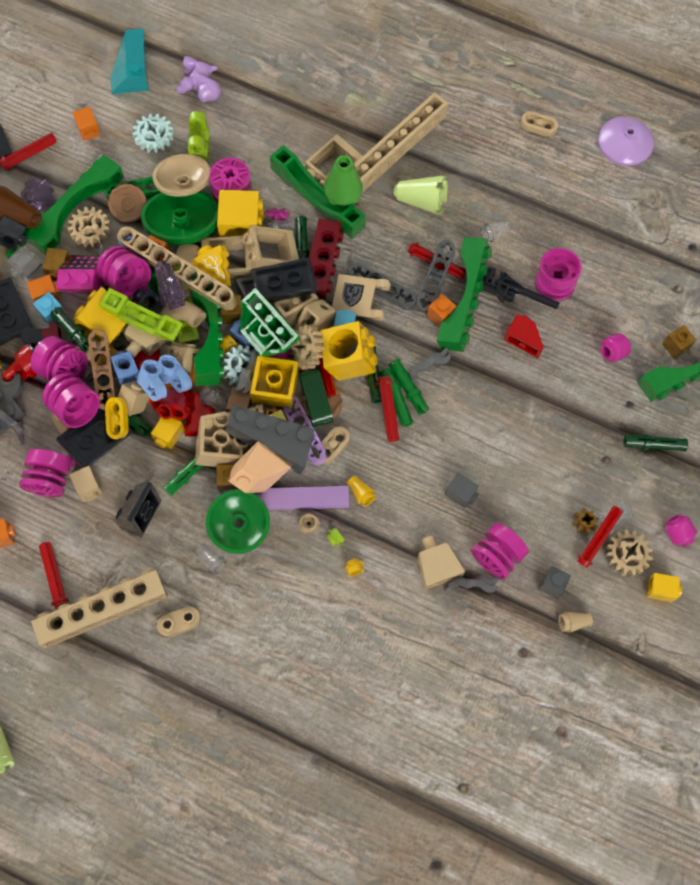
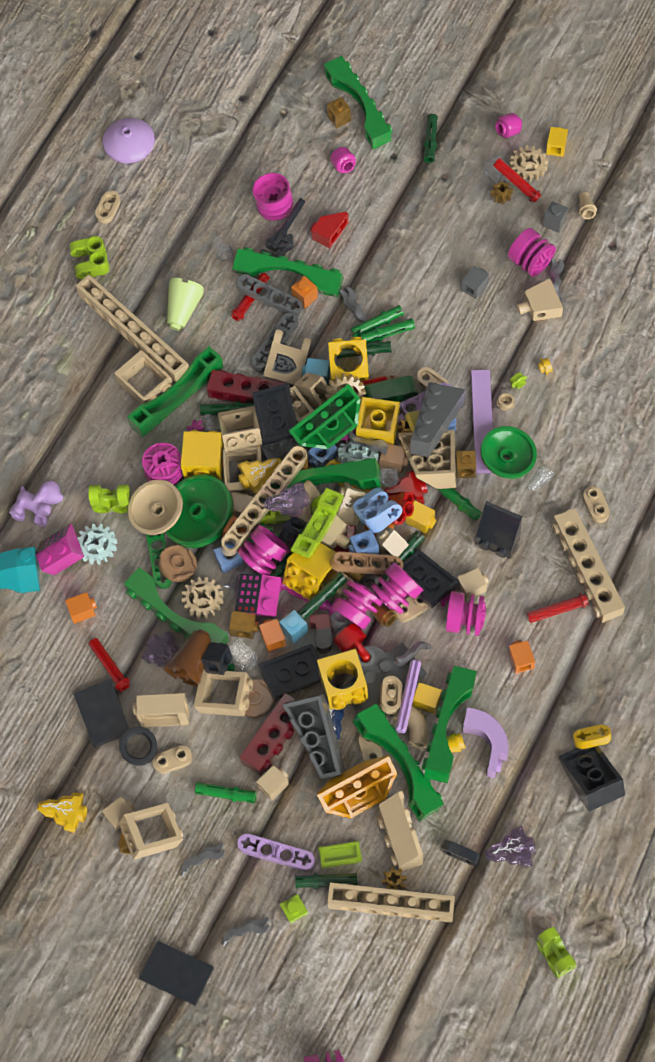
camera: 80 degrees left, 5 degrees down
yellow plate [105,397,128,439] -> none
light nougat slope [229,441,292,493] -> none
bright green cone [324,155,363,206] -> none
yellow cone [347,476,376,507] -> none
red axle [377,376,400,442] -> none
none -> dark pink slope [36,524,84,575]
none -> lime piece [69,236,110,279]

